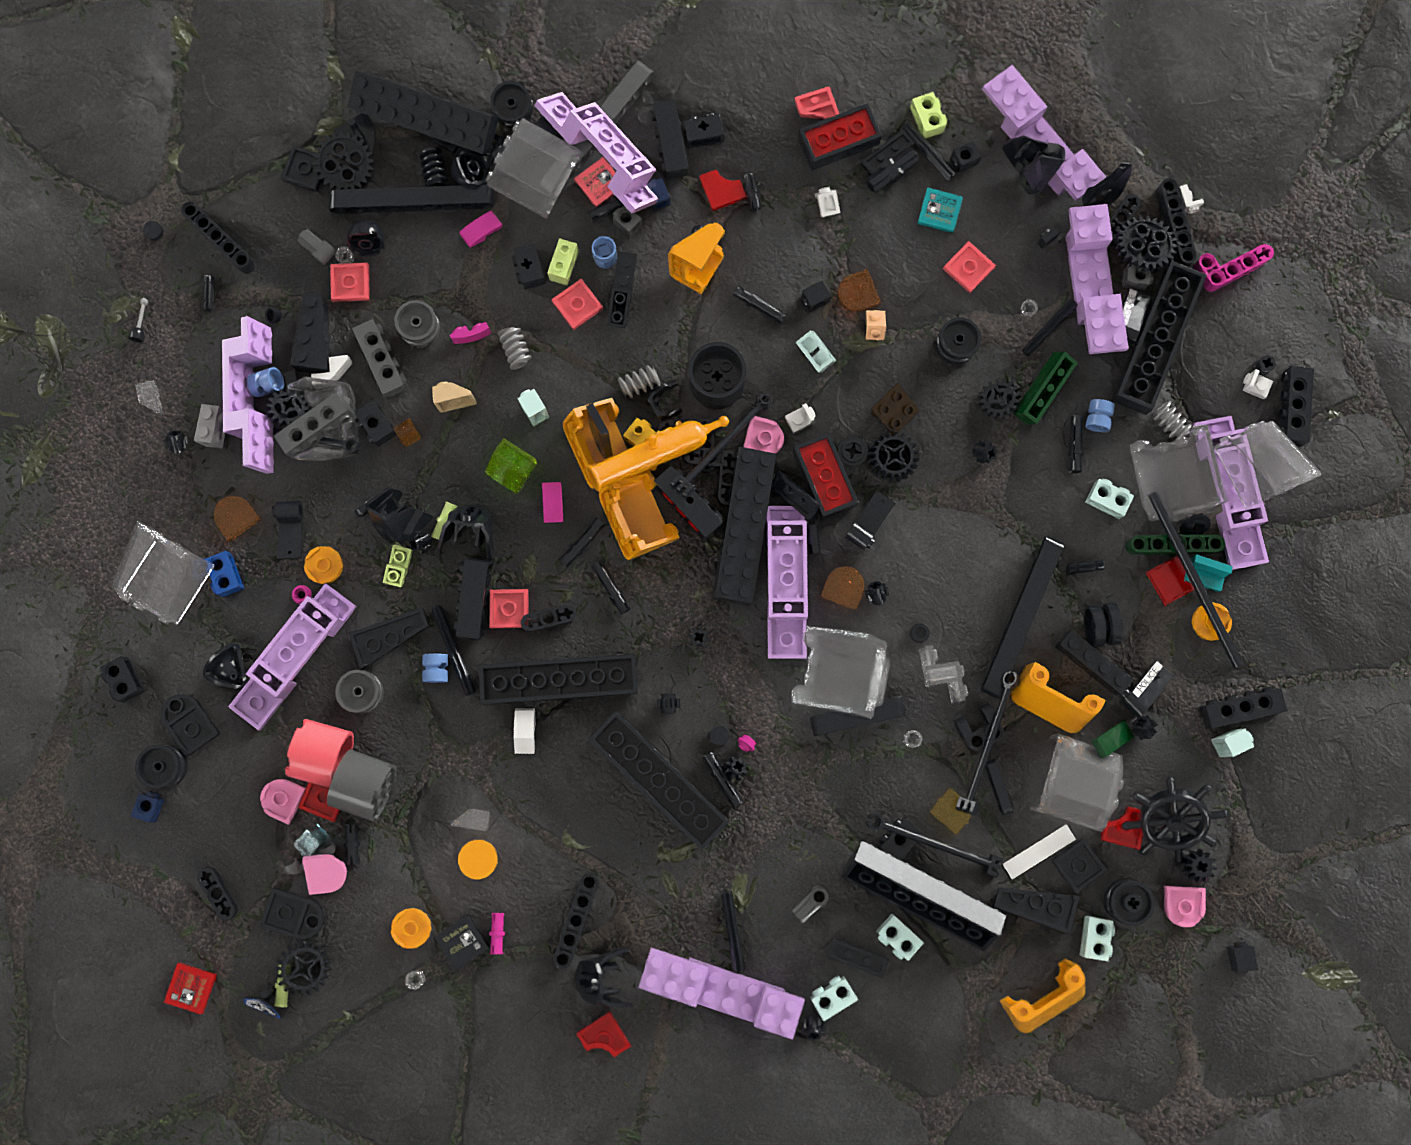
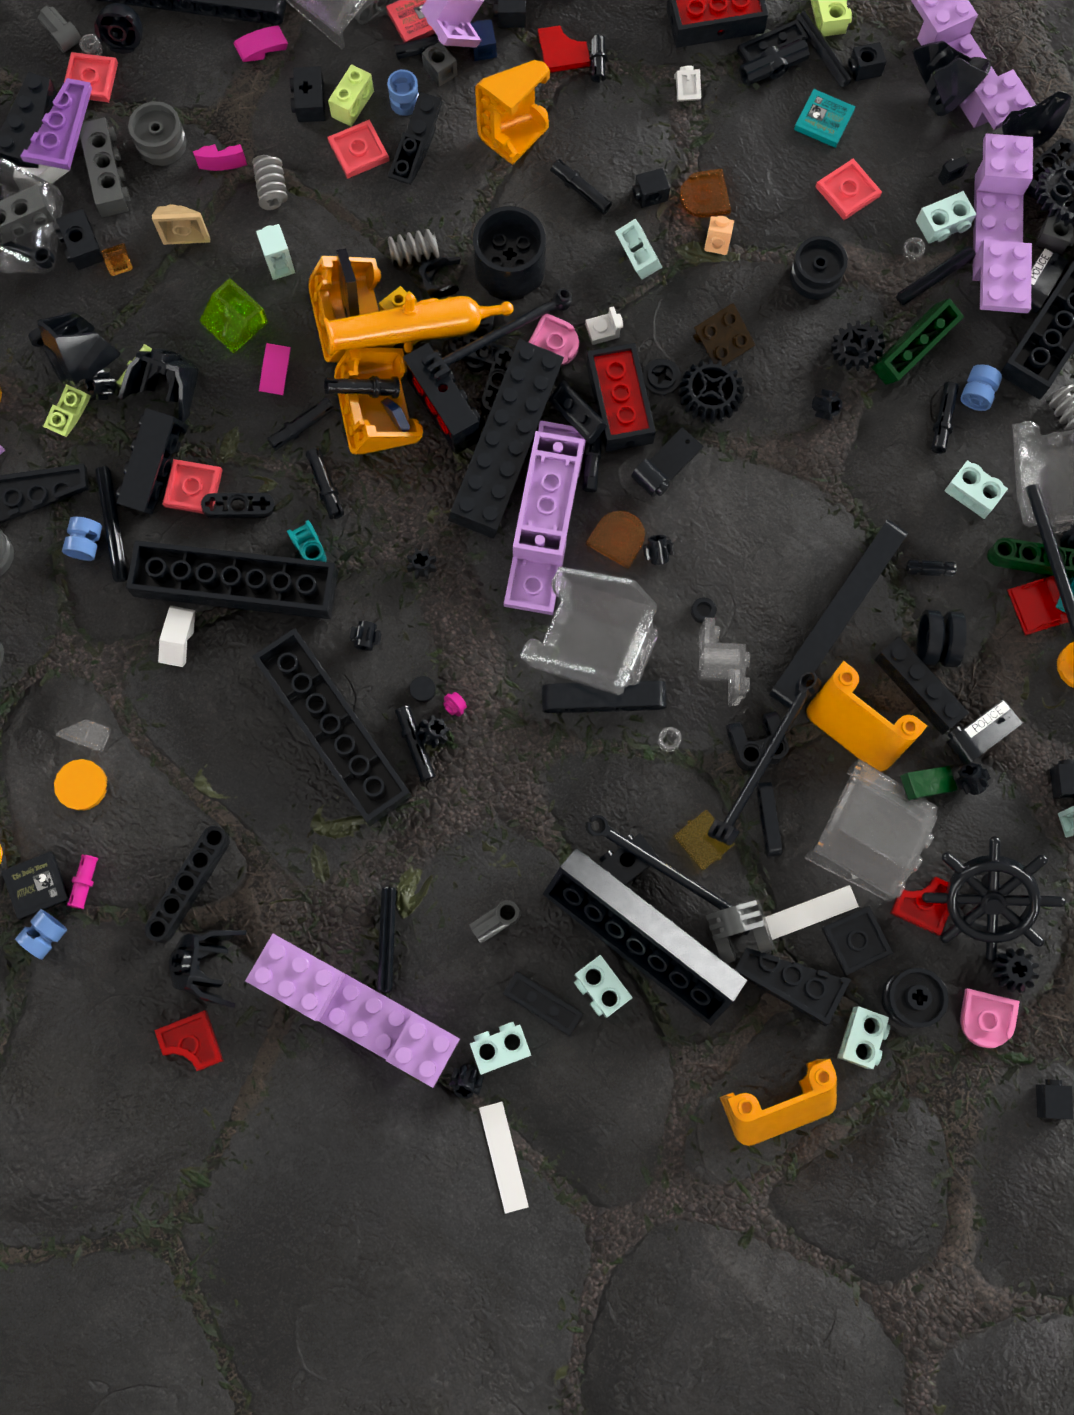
camera: 10 degrees right, 5 degrees down
none -> medium blue wheel [15,909,67,960]
none -> medium lavender wing [21,78,92,170]
none -> teal piece [287,520,327,562]
none -> black pin [324,376,400,398]
none -> tile [381,398,410,432]
none -> white sticker [479,1102,529,1214]
none -> dark grey piece [706,900,774,964]
none -> light aqua brick [916,191,976,244]

